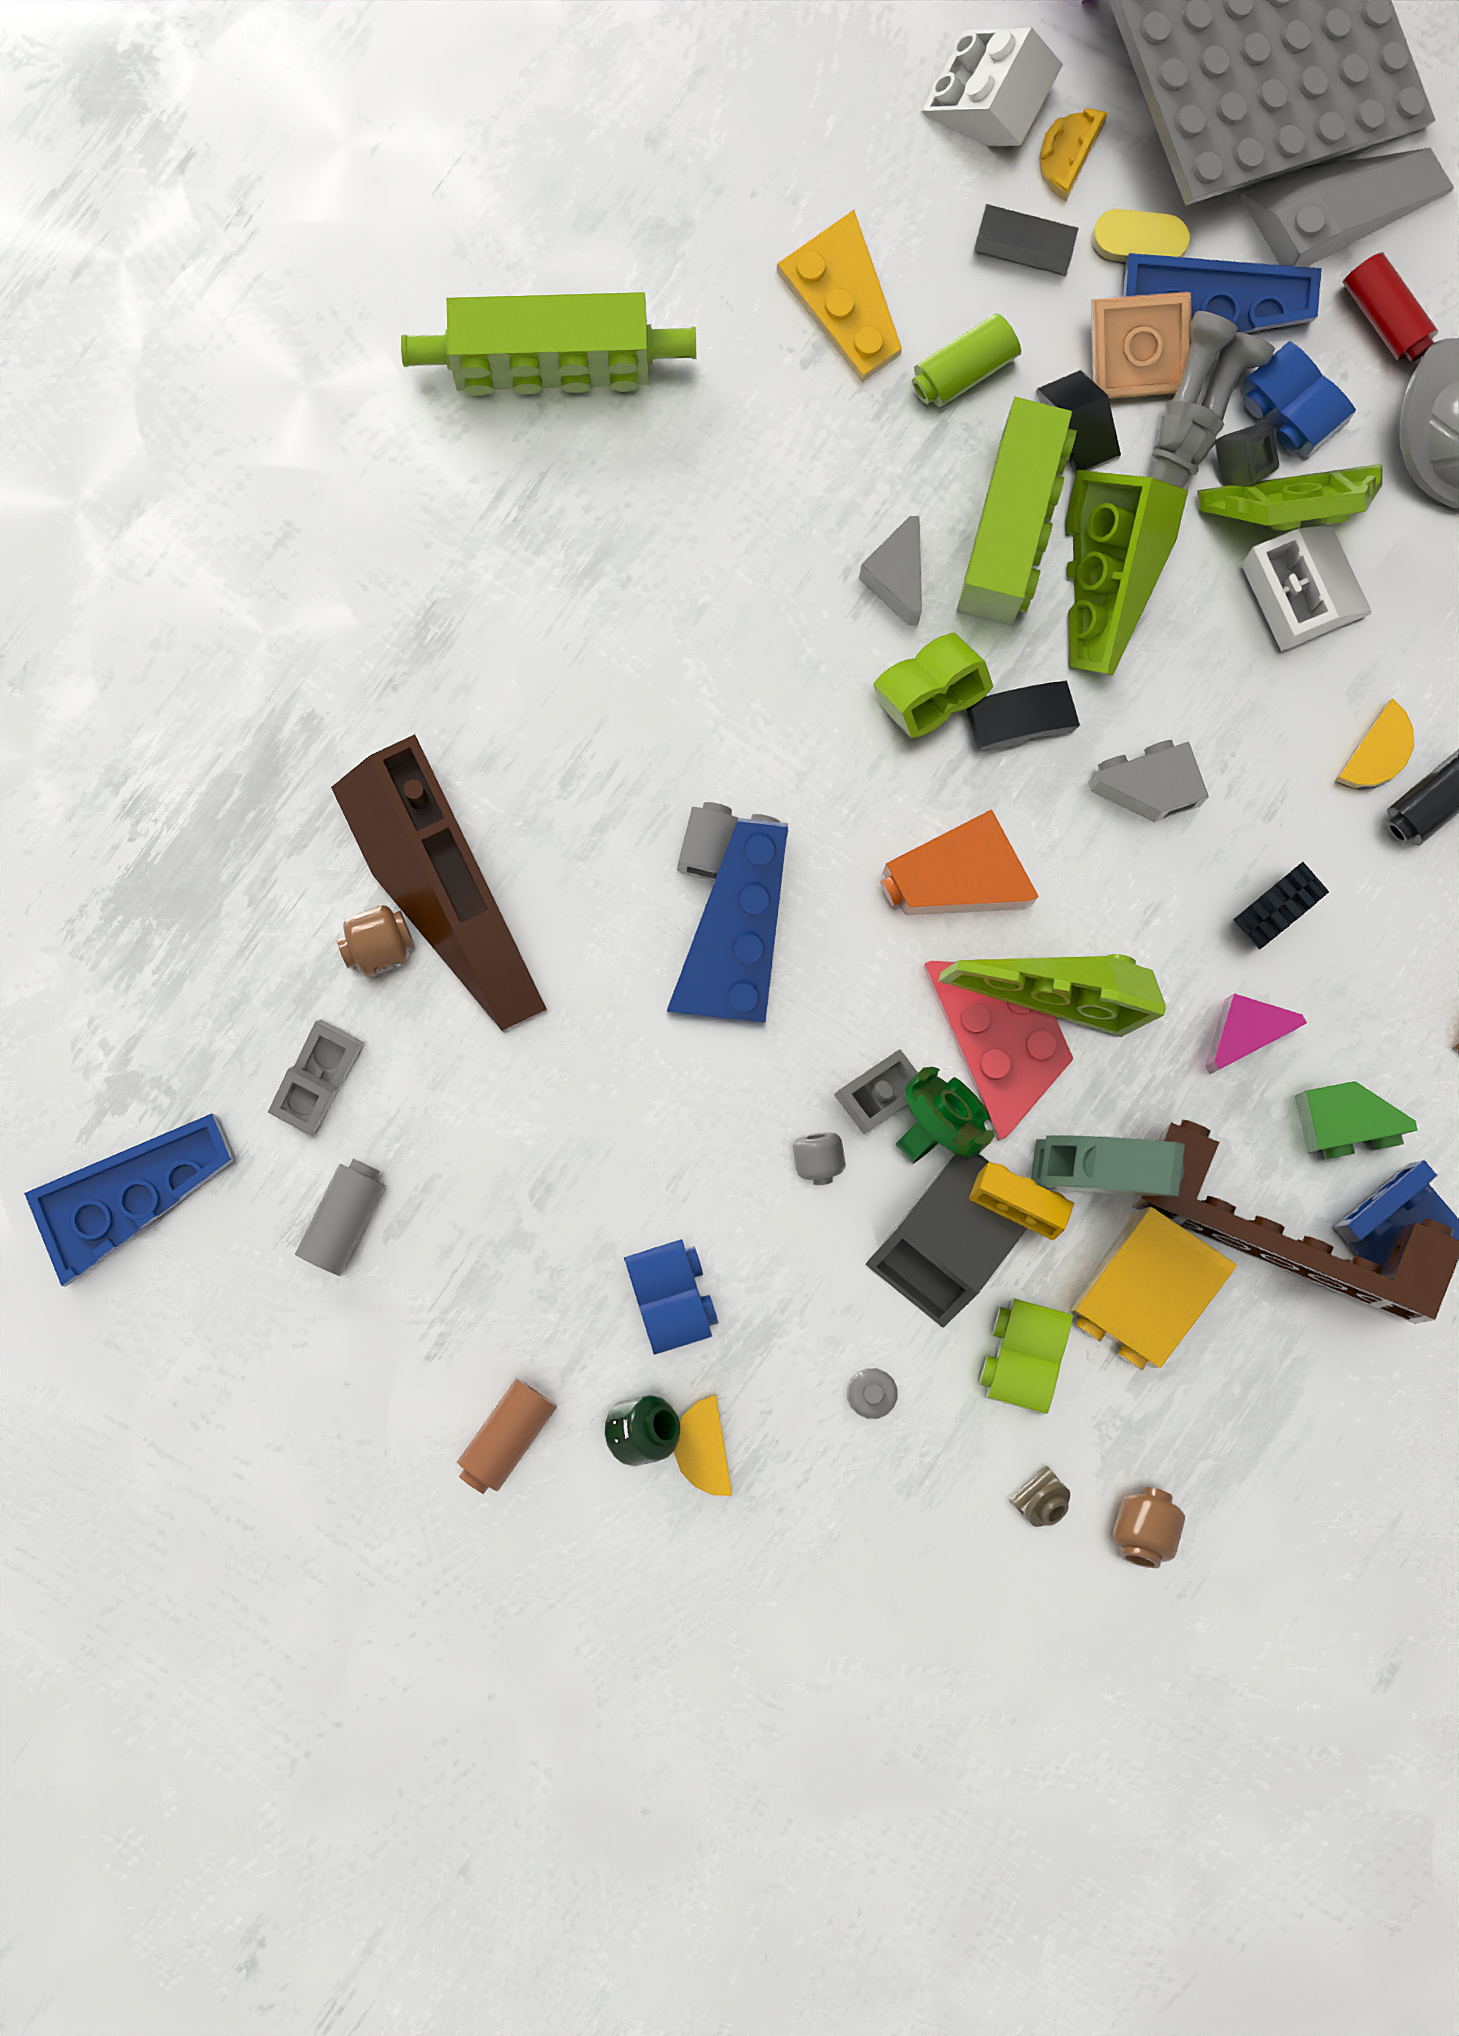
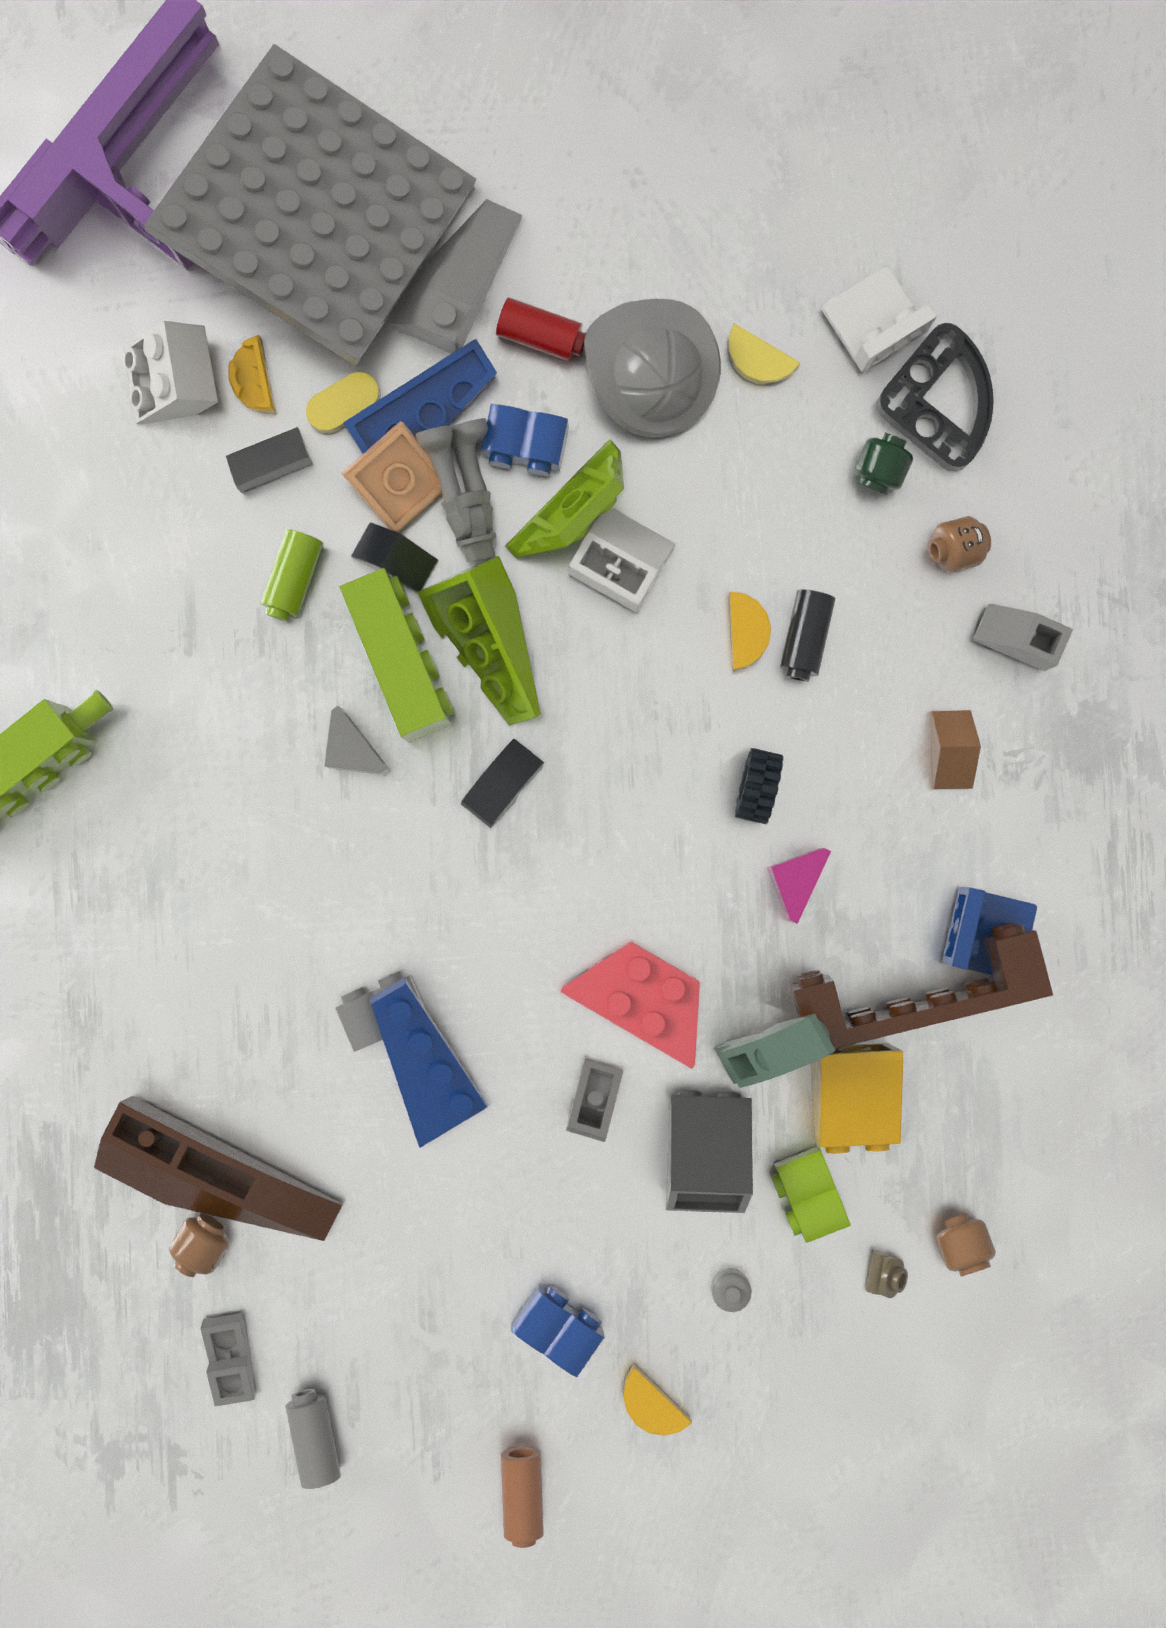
camera: 35 degrees left, 5 degrees up
blue wing [24,1113,234,1287] -> none
dark green head [605,1395,680,1466] -> none
yellow wing [777,210,902,382] -> none
light grey piece [793,1132,846,1185] -> none
lime brick [873,633,993,738] -> none
orange slope [880,809,1039,915] -> none
green tile [896,1067,995,1164] -> none
lime wedge [939,954,1166,1037] -> none
yellow piece [968,1161,1075,1241] -> none
light grey slope [1088,740,1209,822] -> none
flat silver slope [1215,421,1279,486] -> none
bright green slope [1295,1081,1418,1160] -> none

